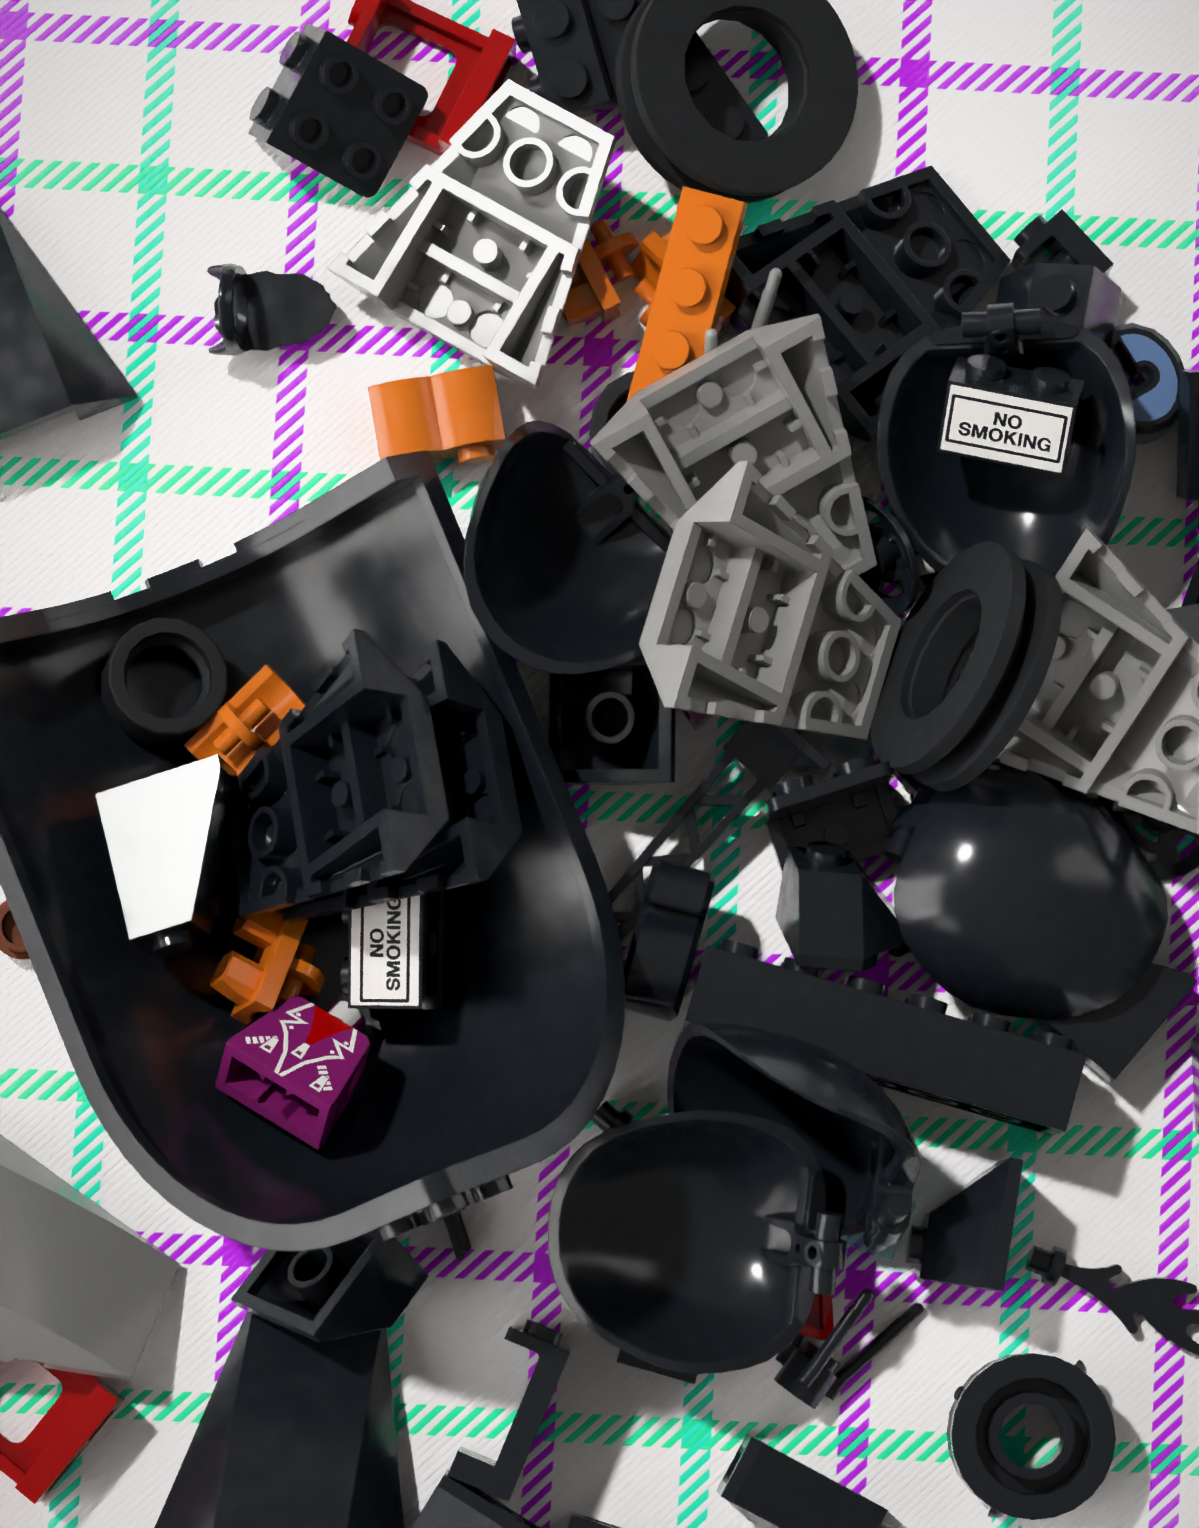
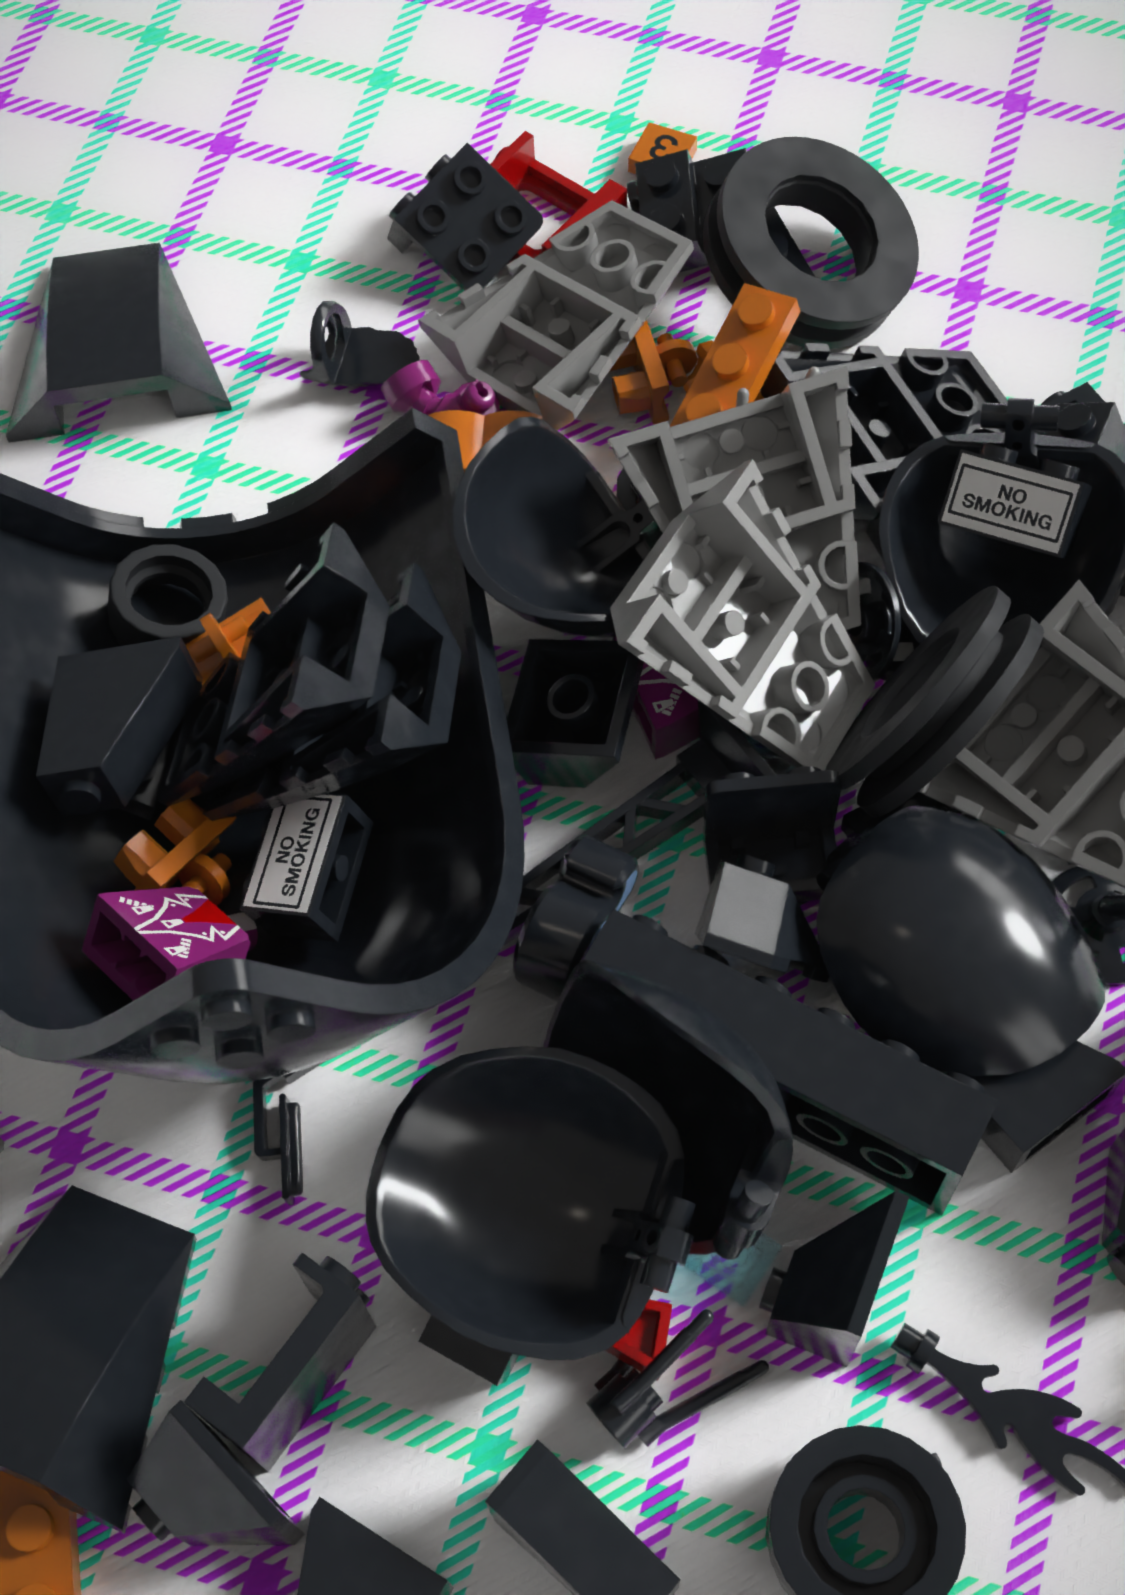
camera: 20 degrees right, 20 degrees down
black slope [231,1229,429,1343] -> none
none -> magenta arm [381,360,500,416]

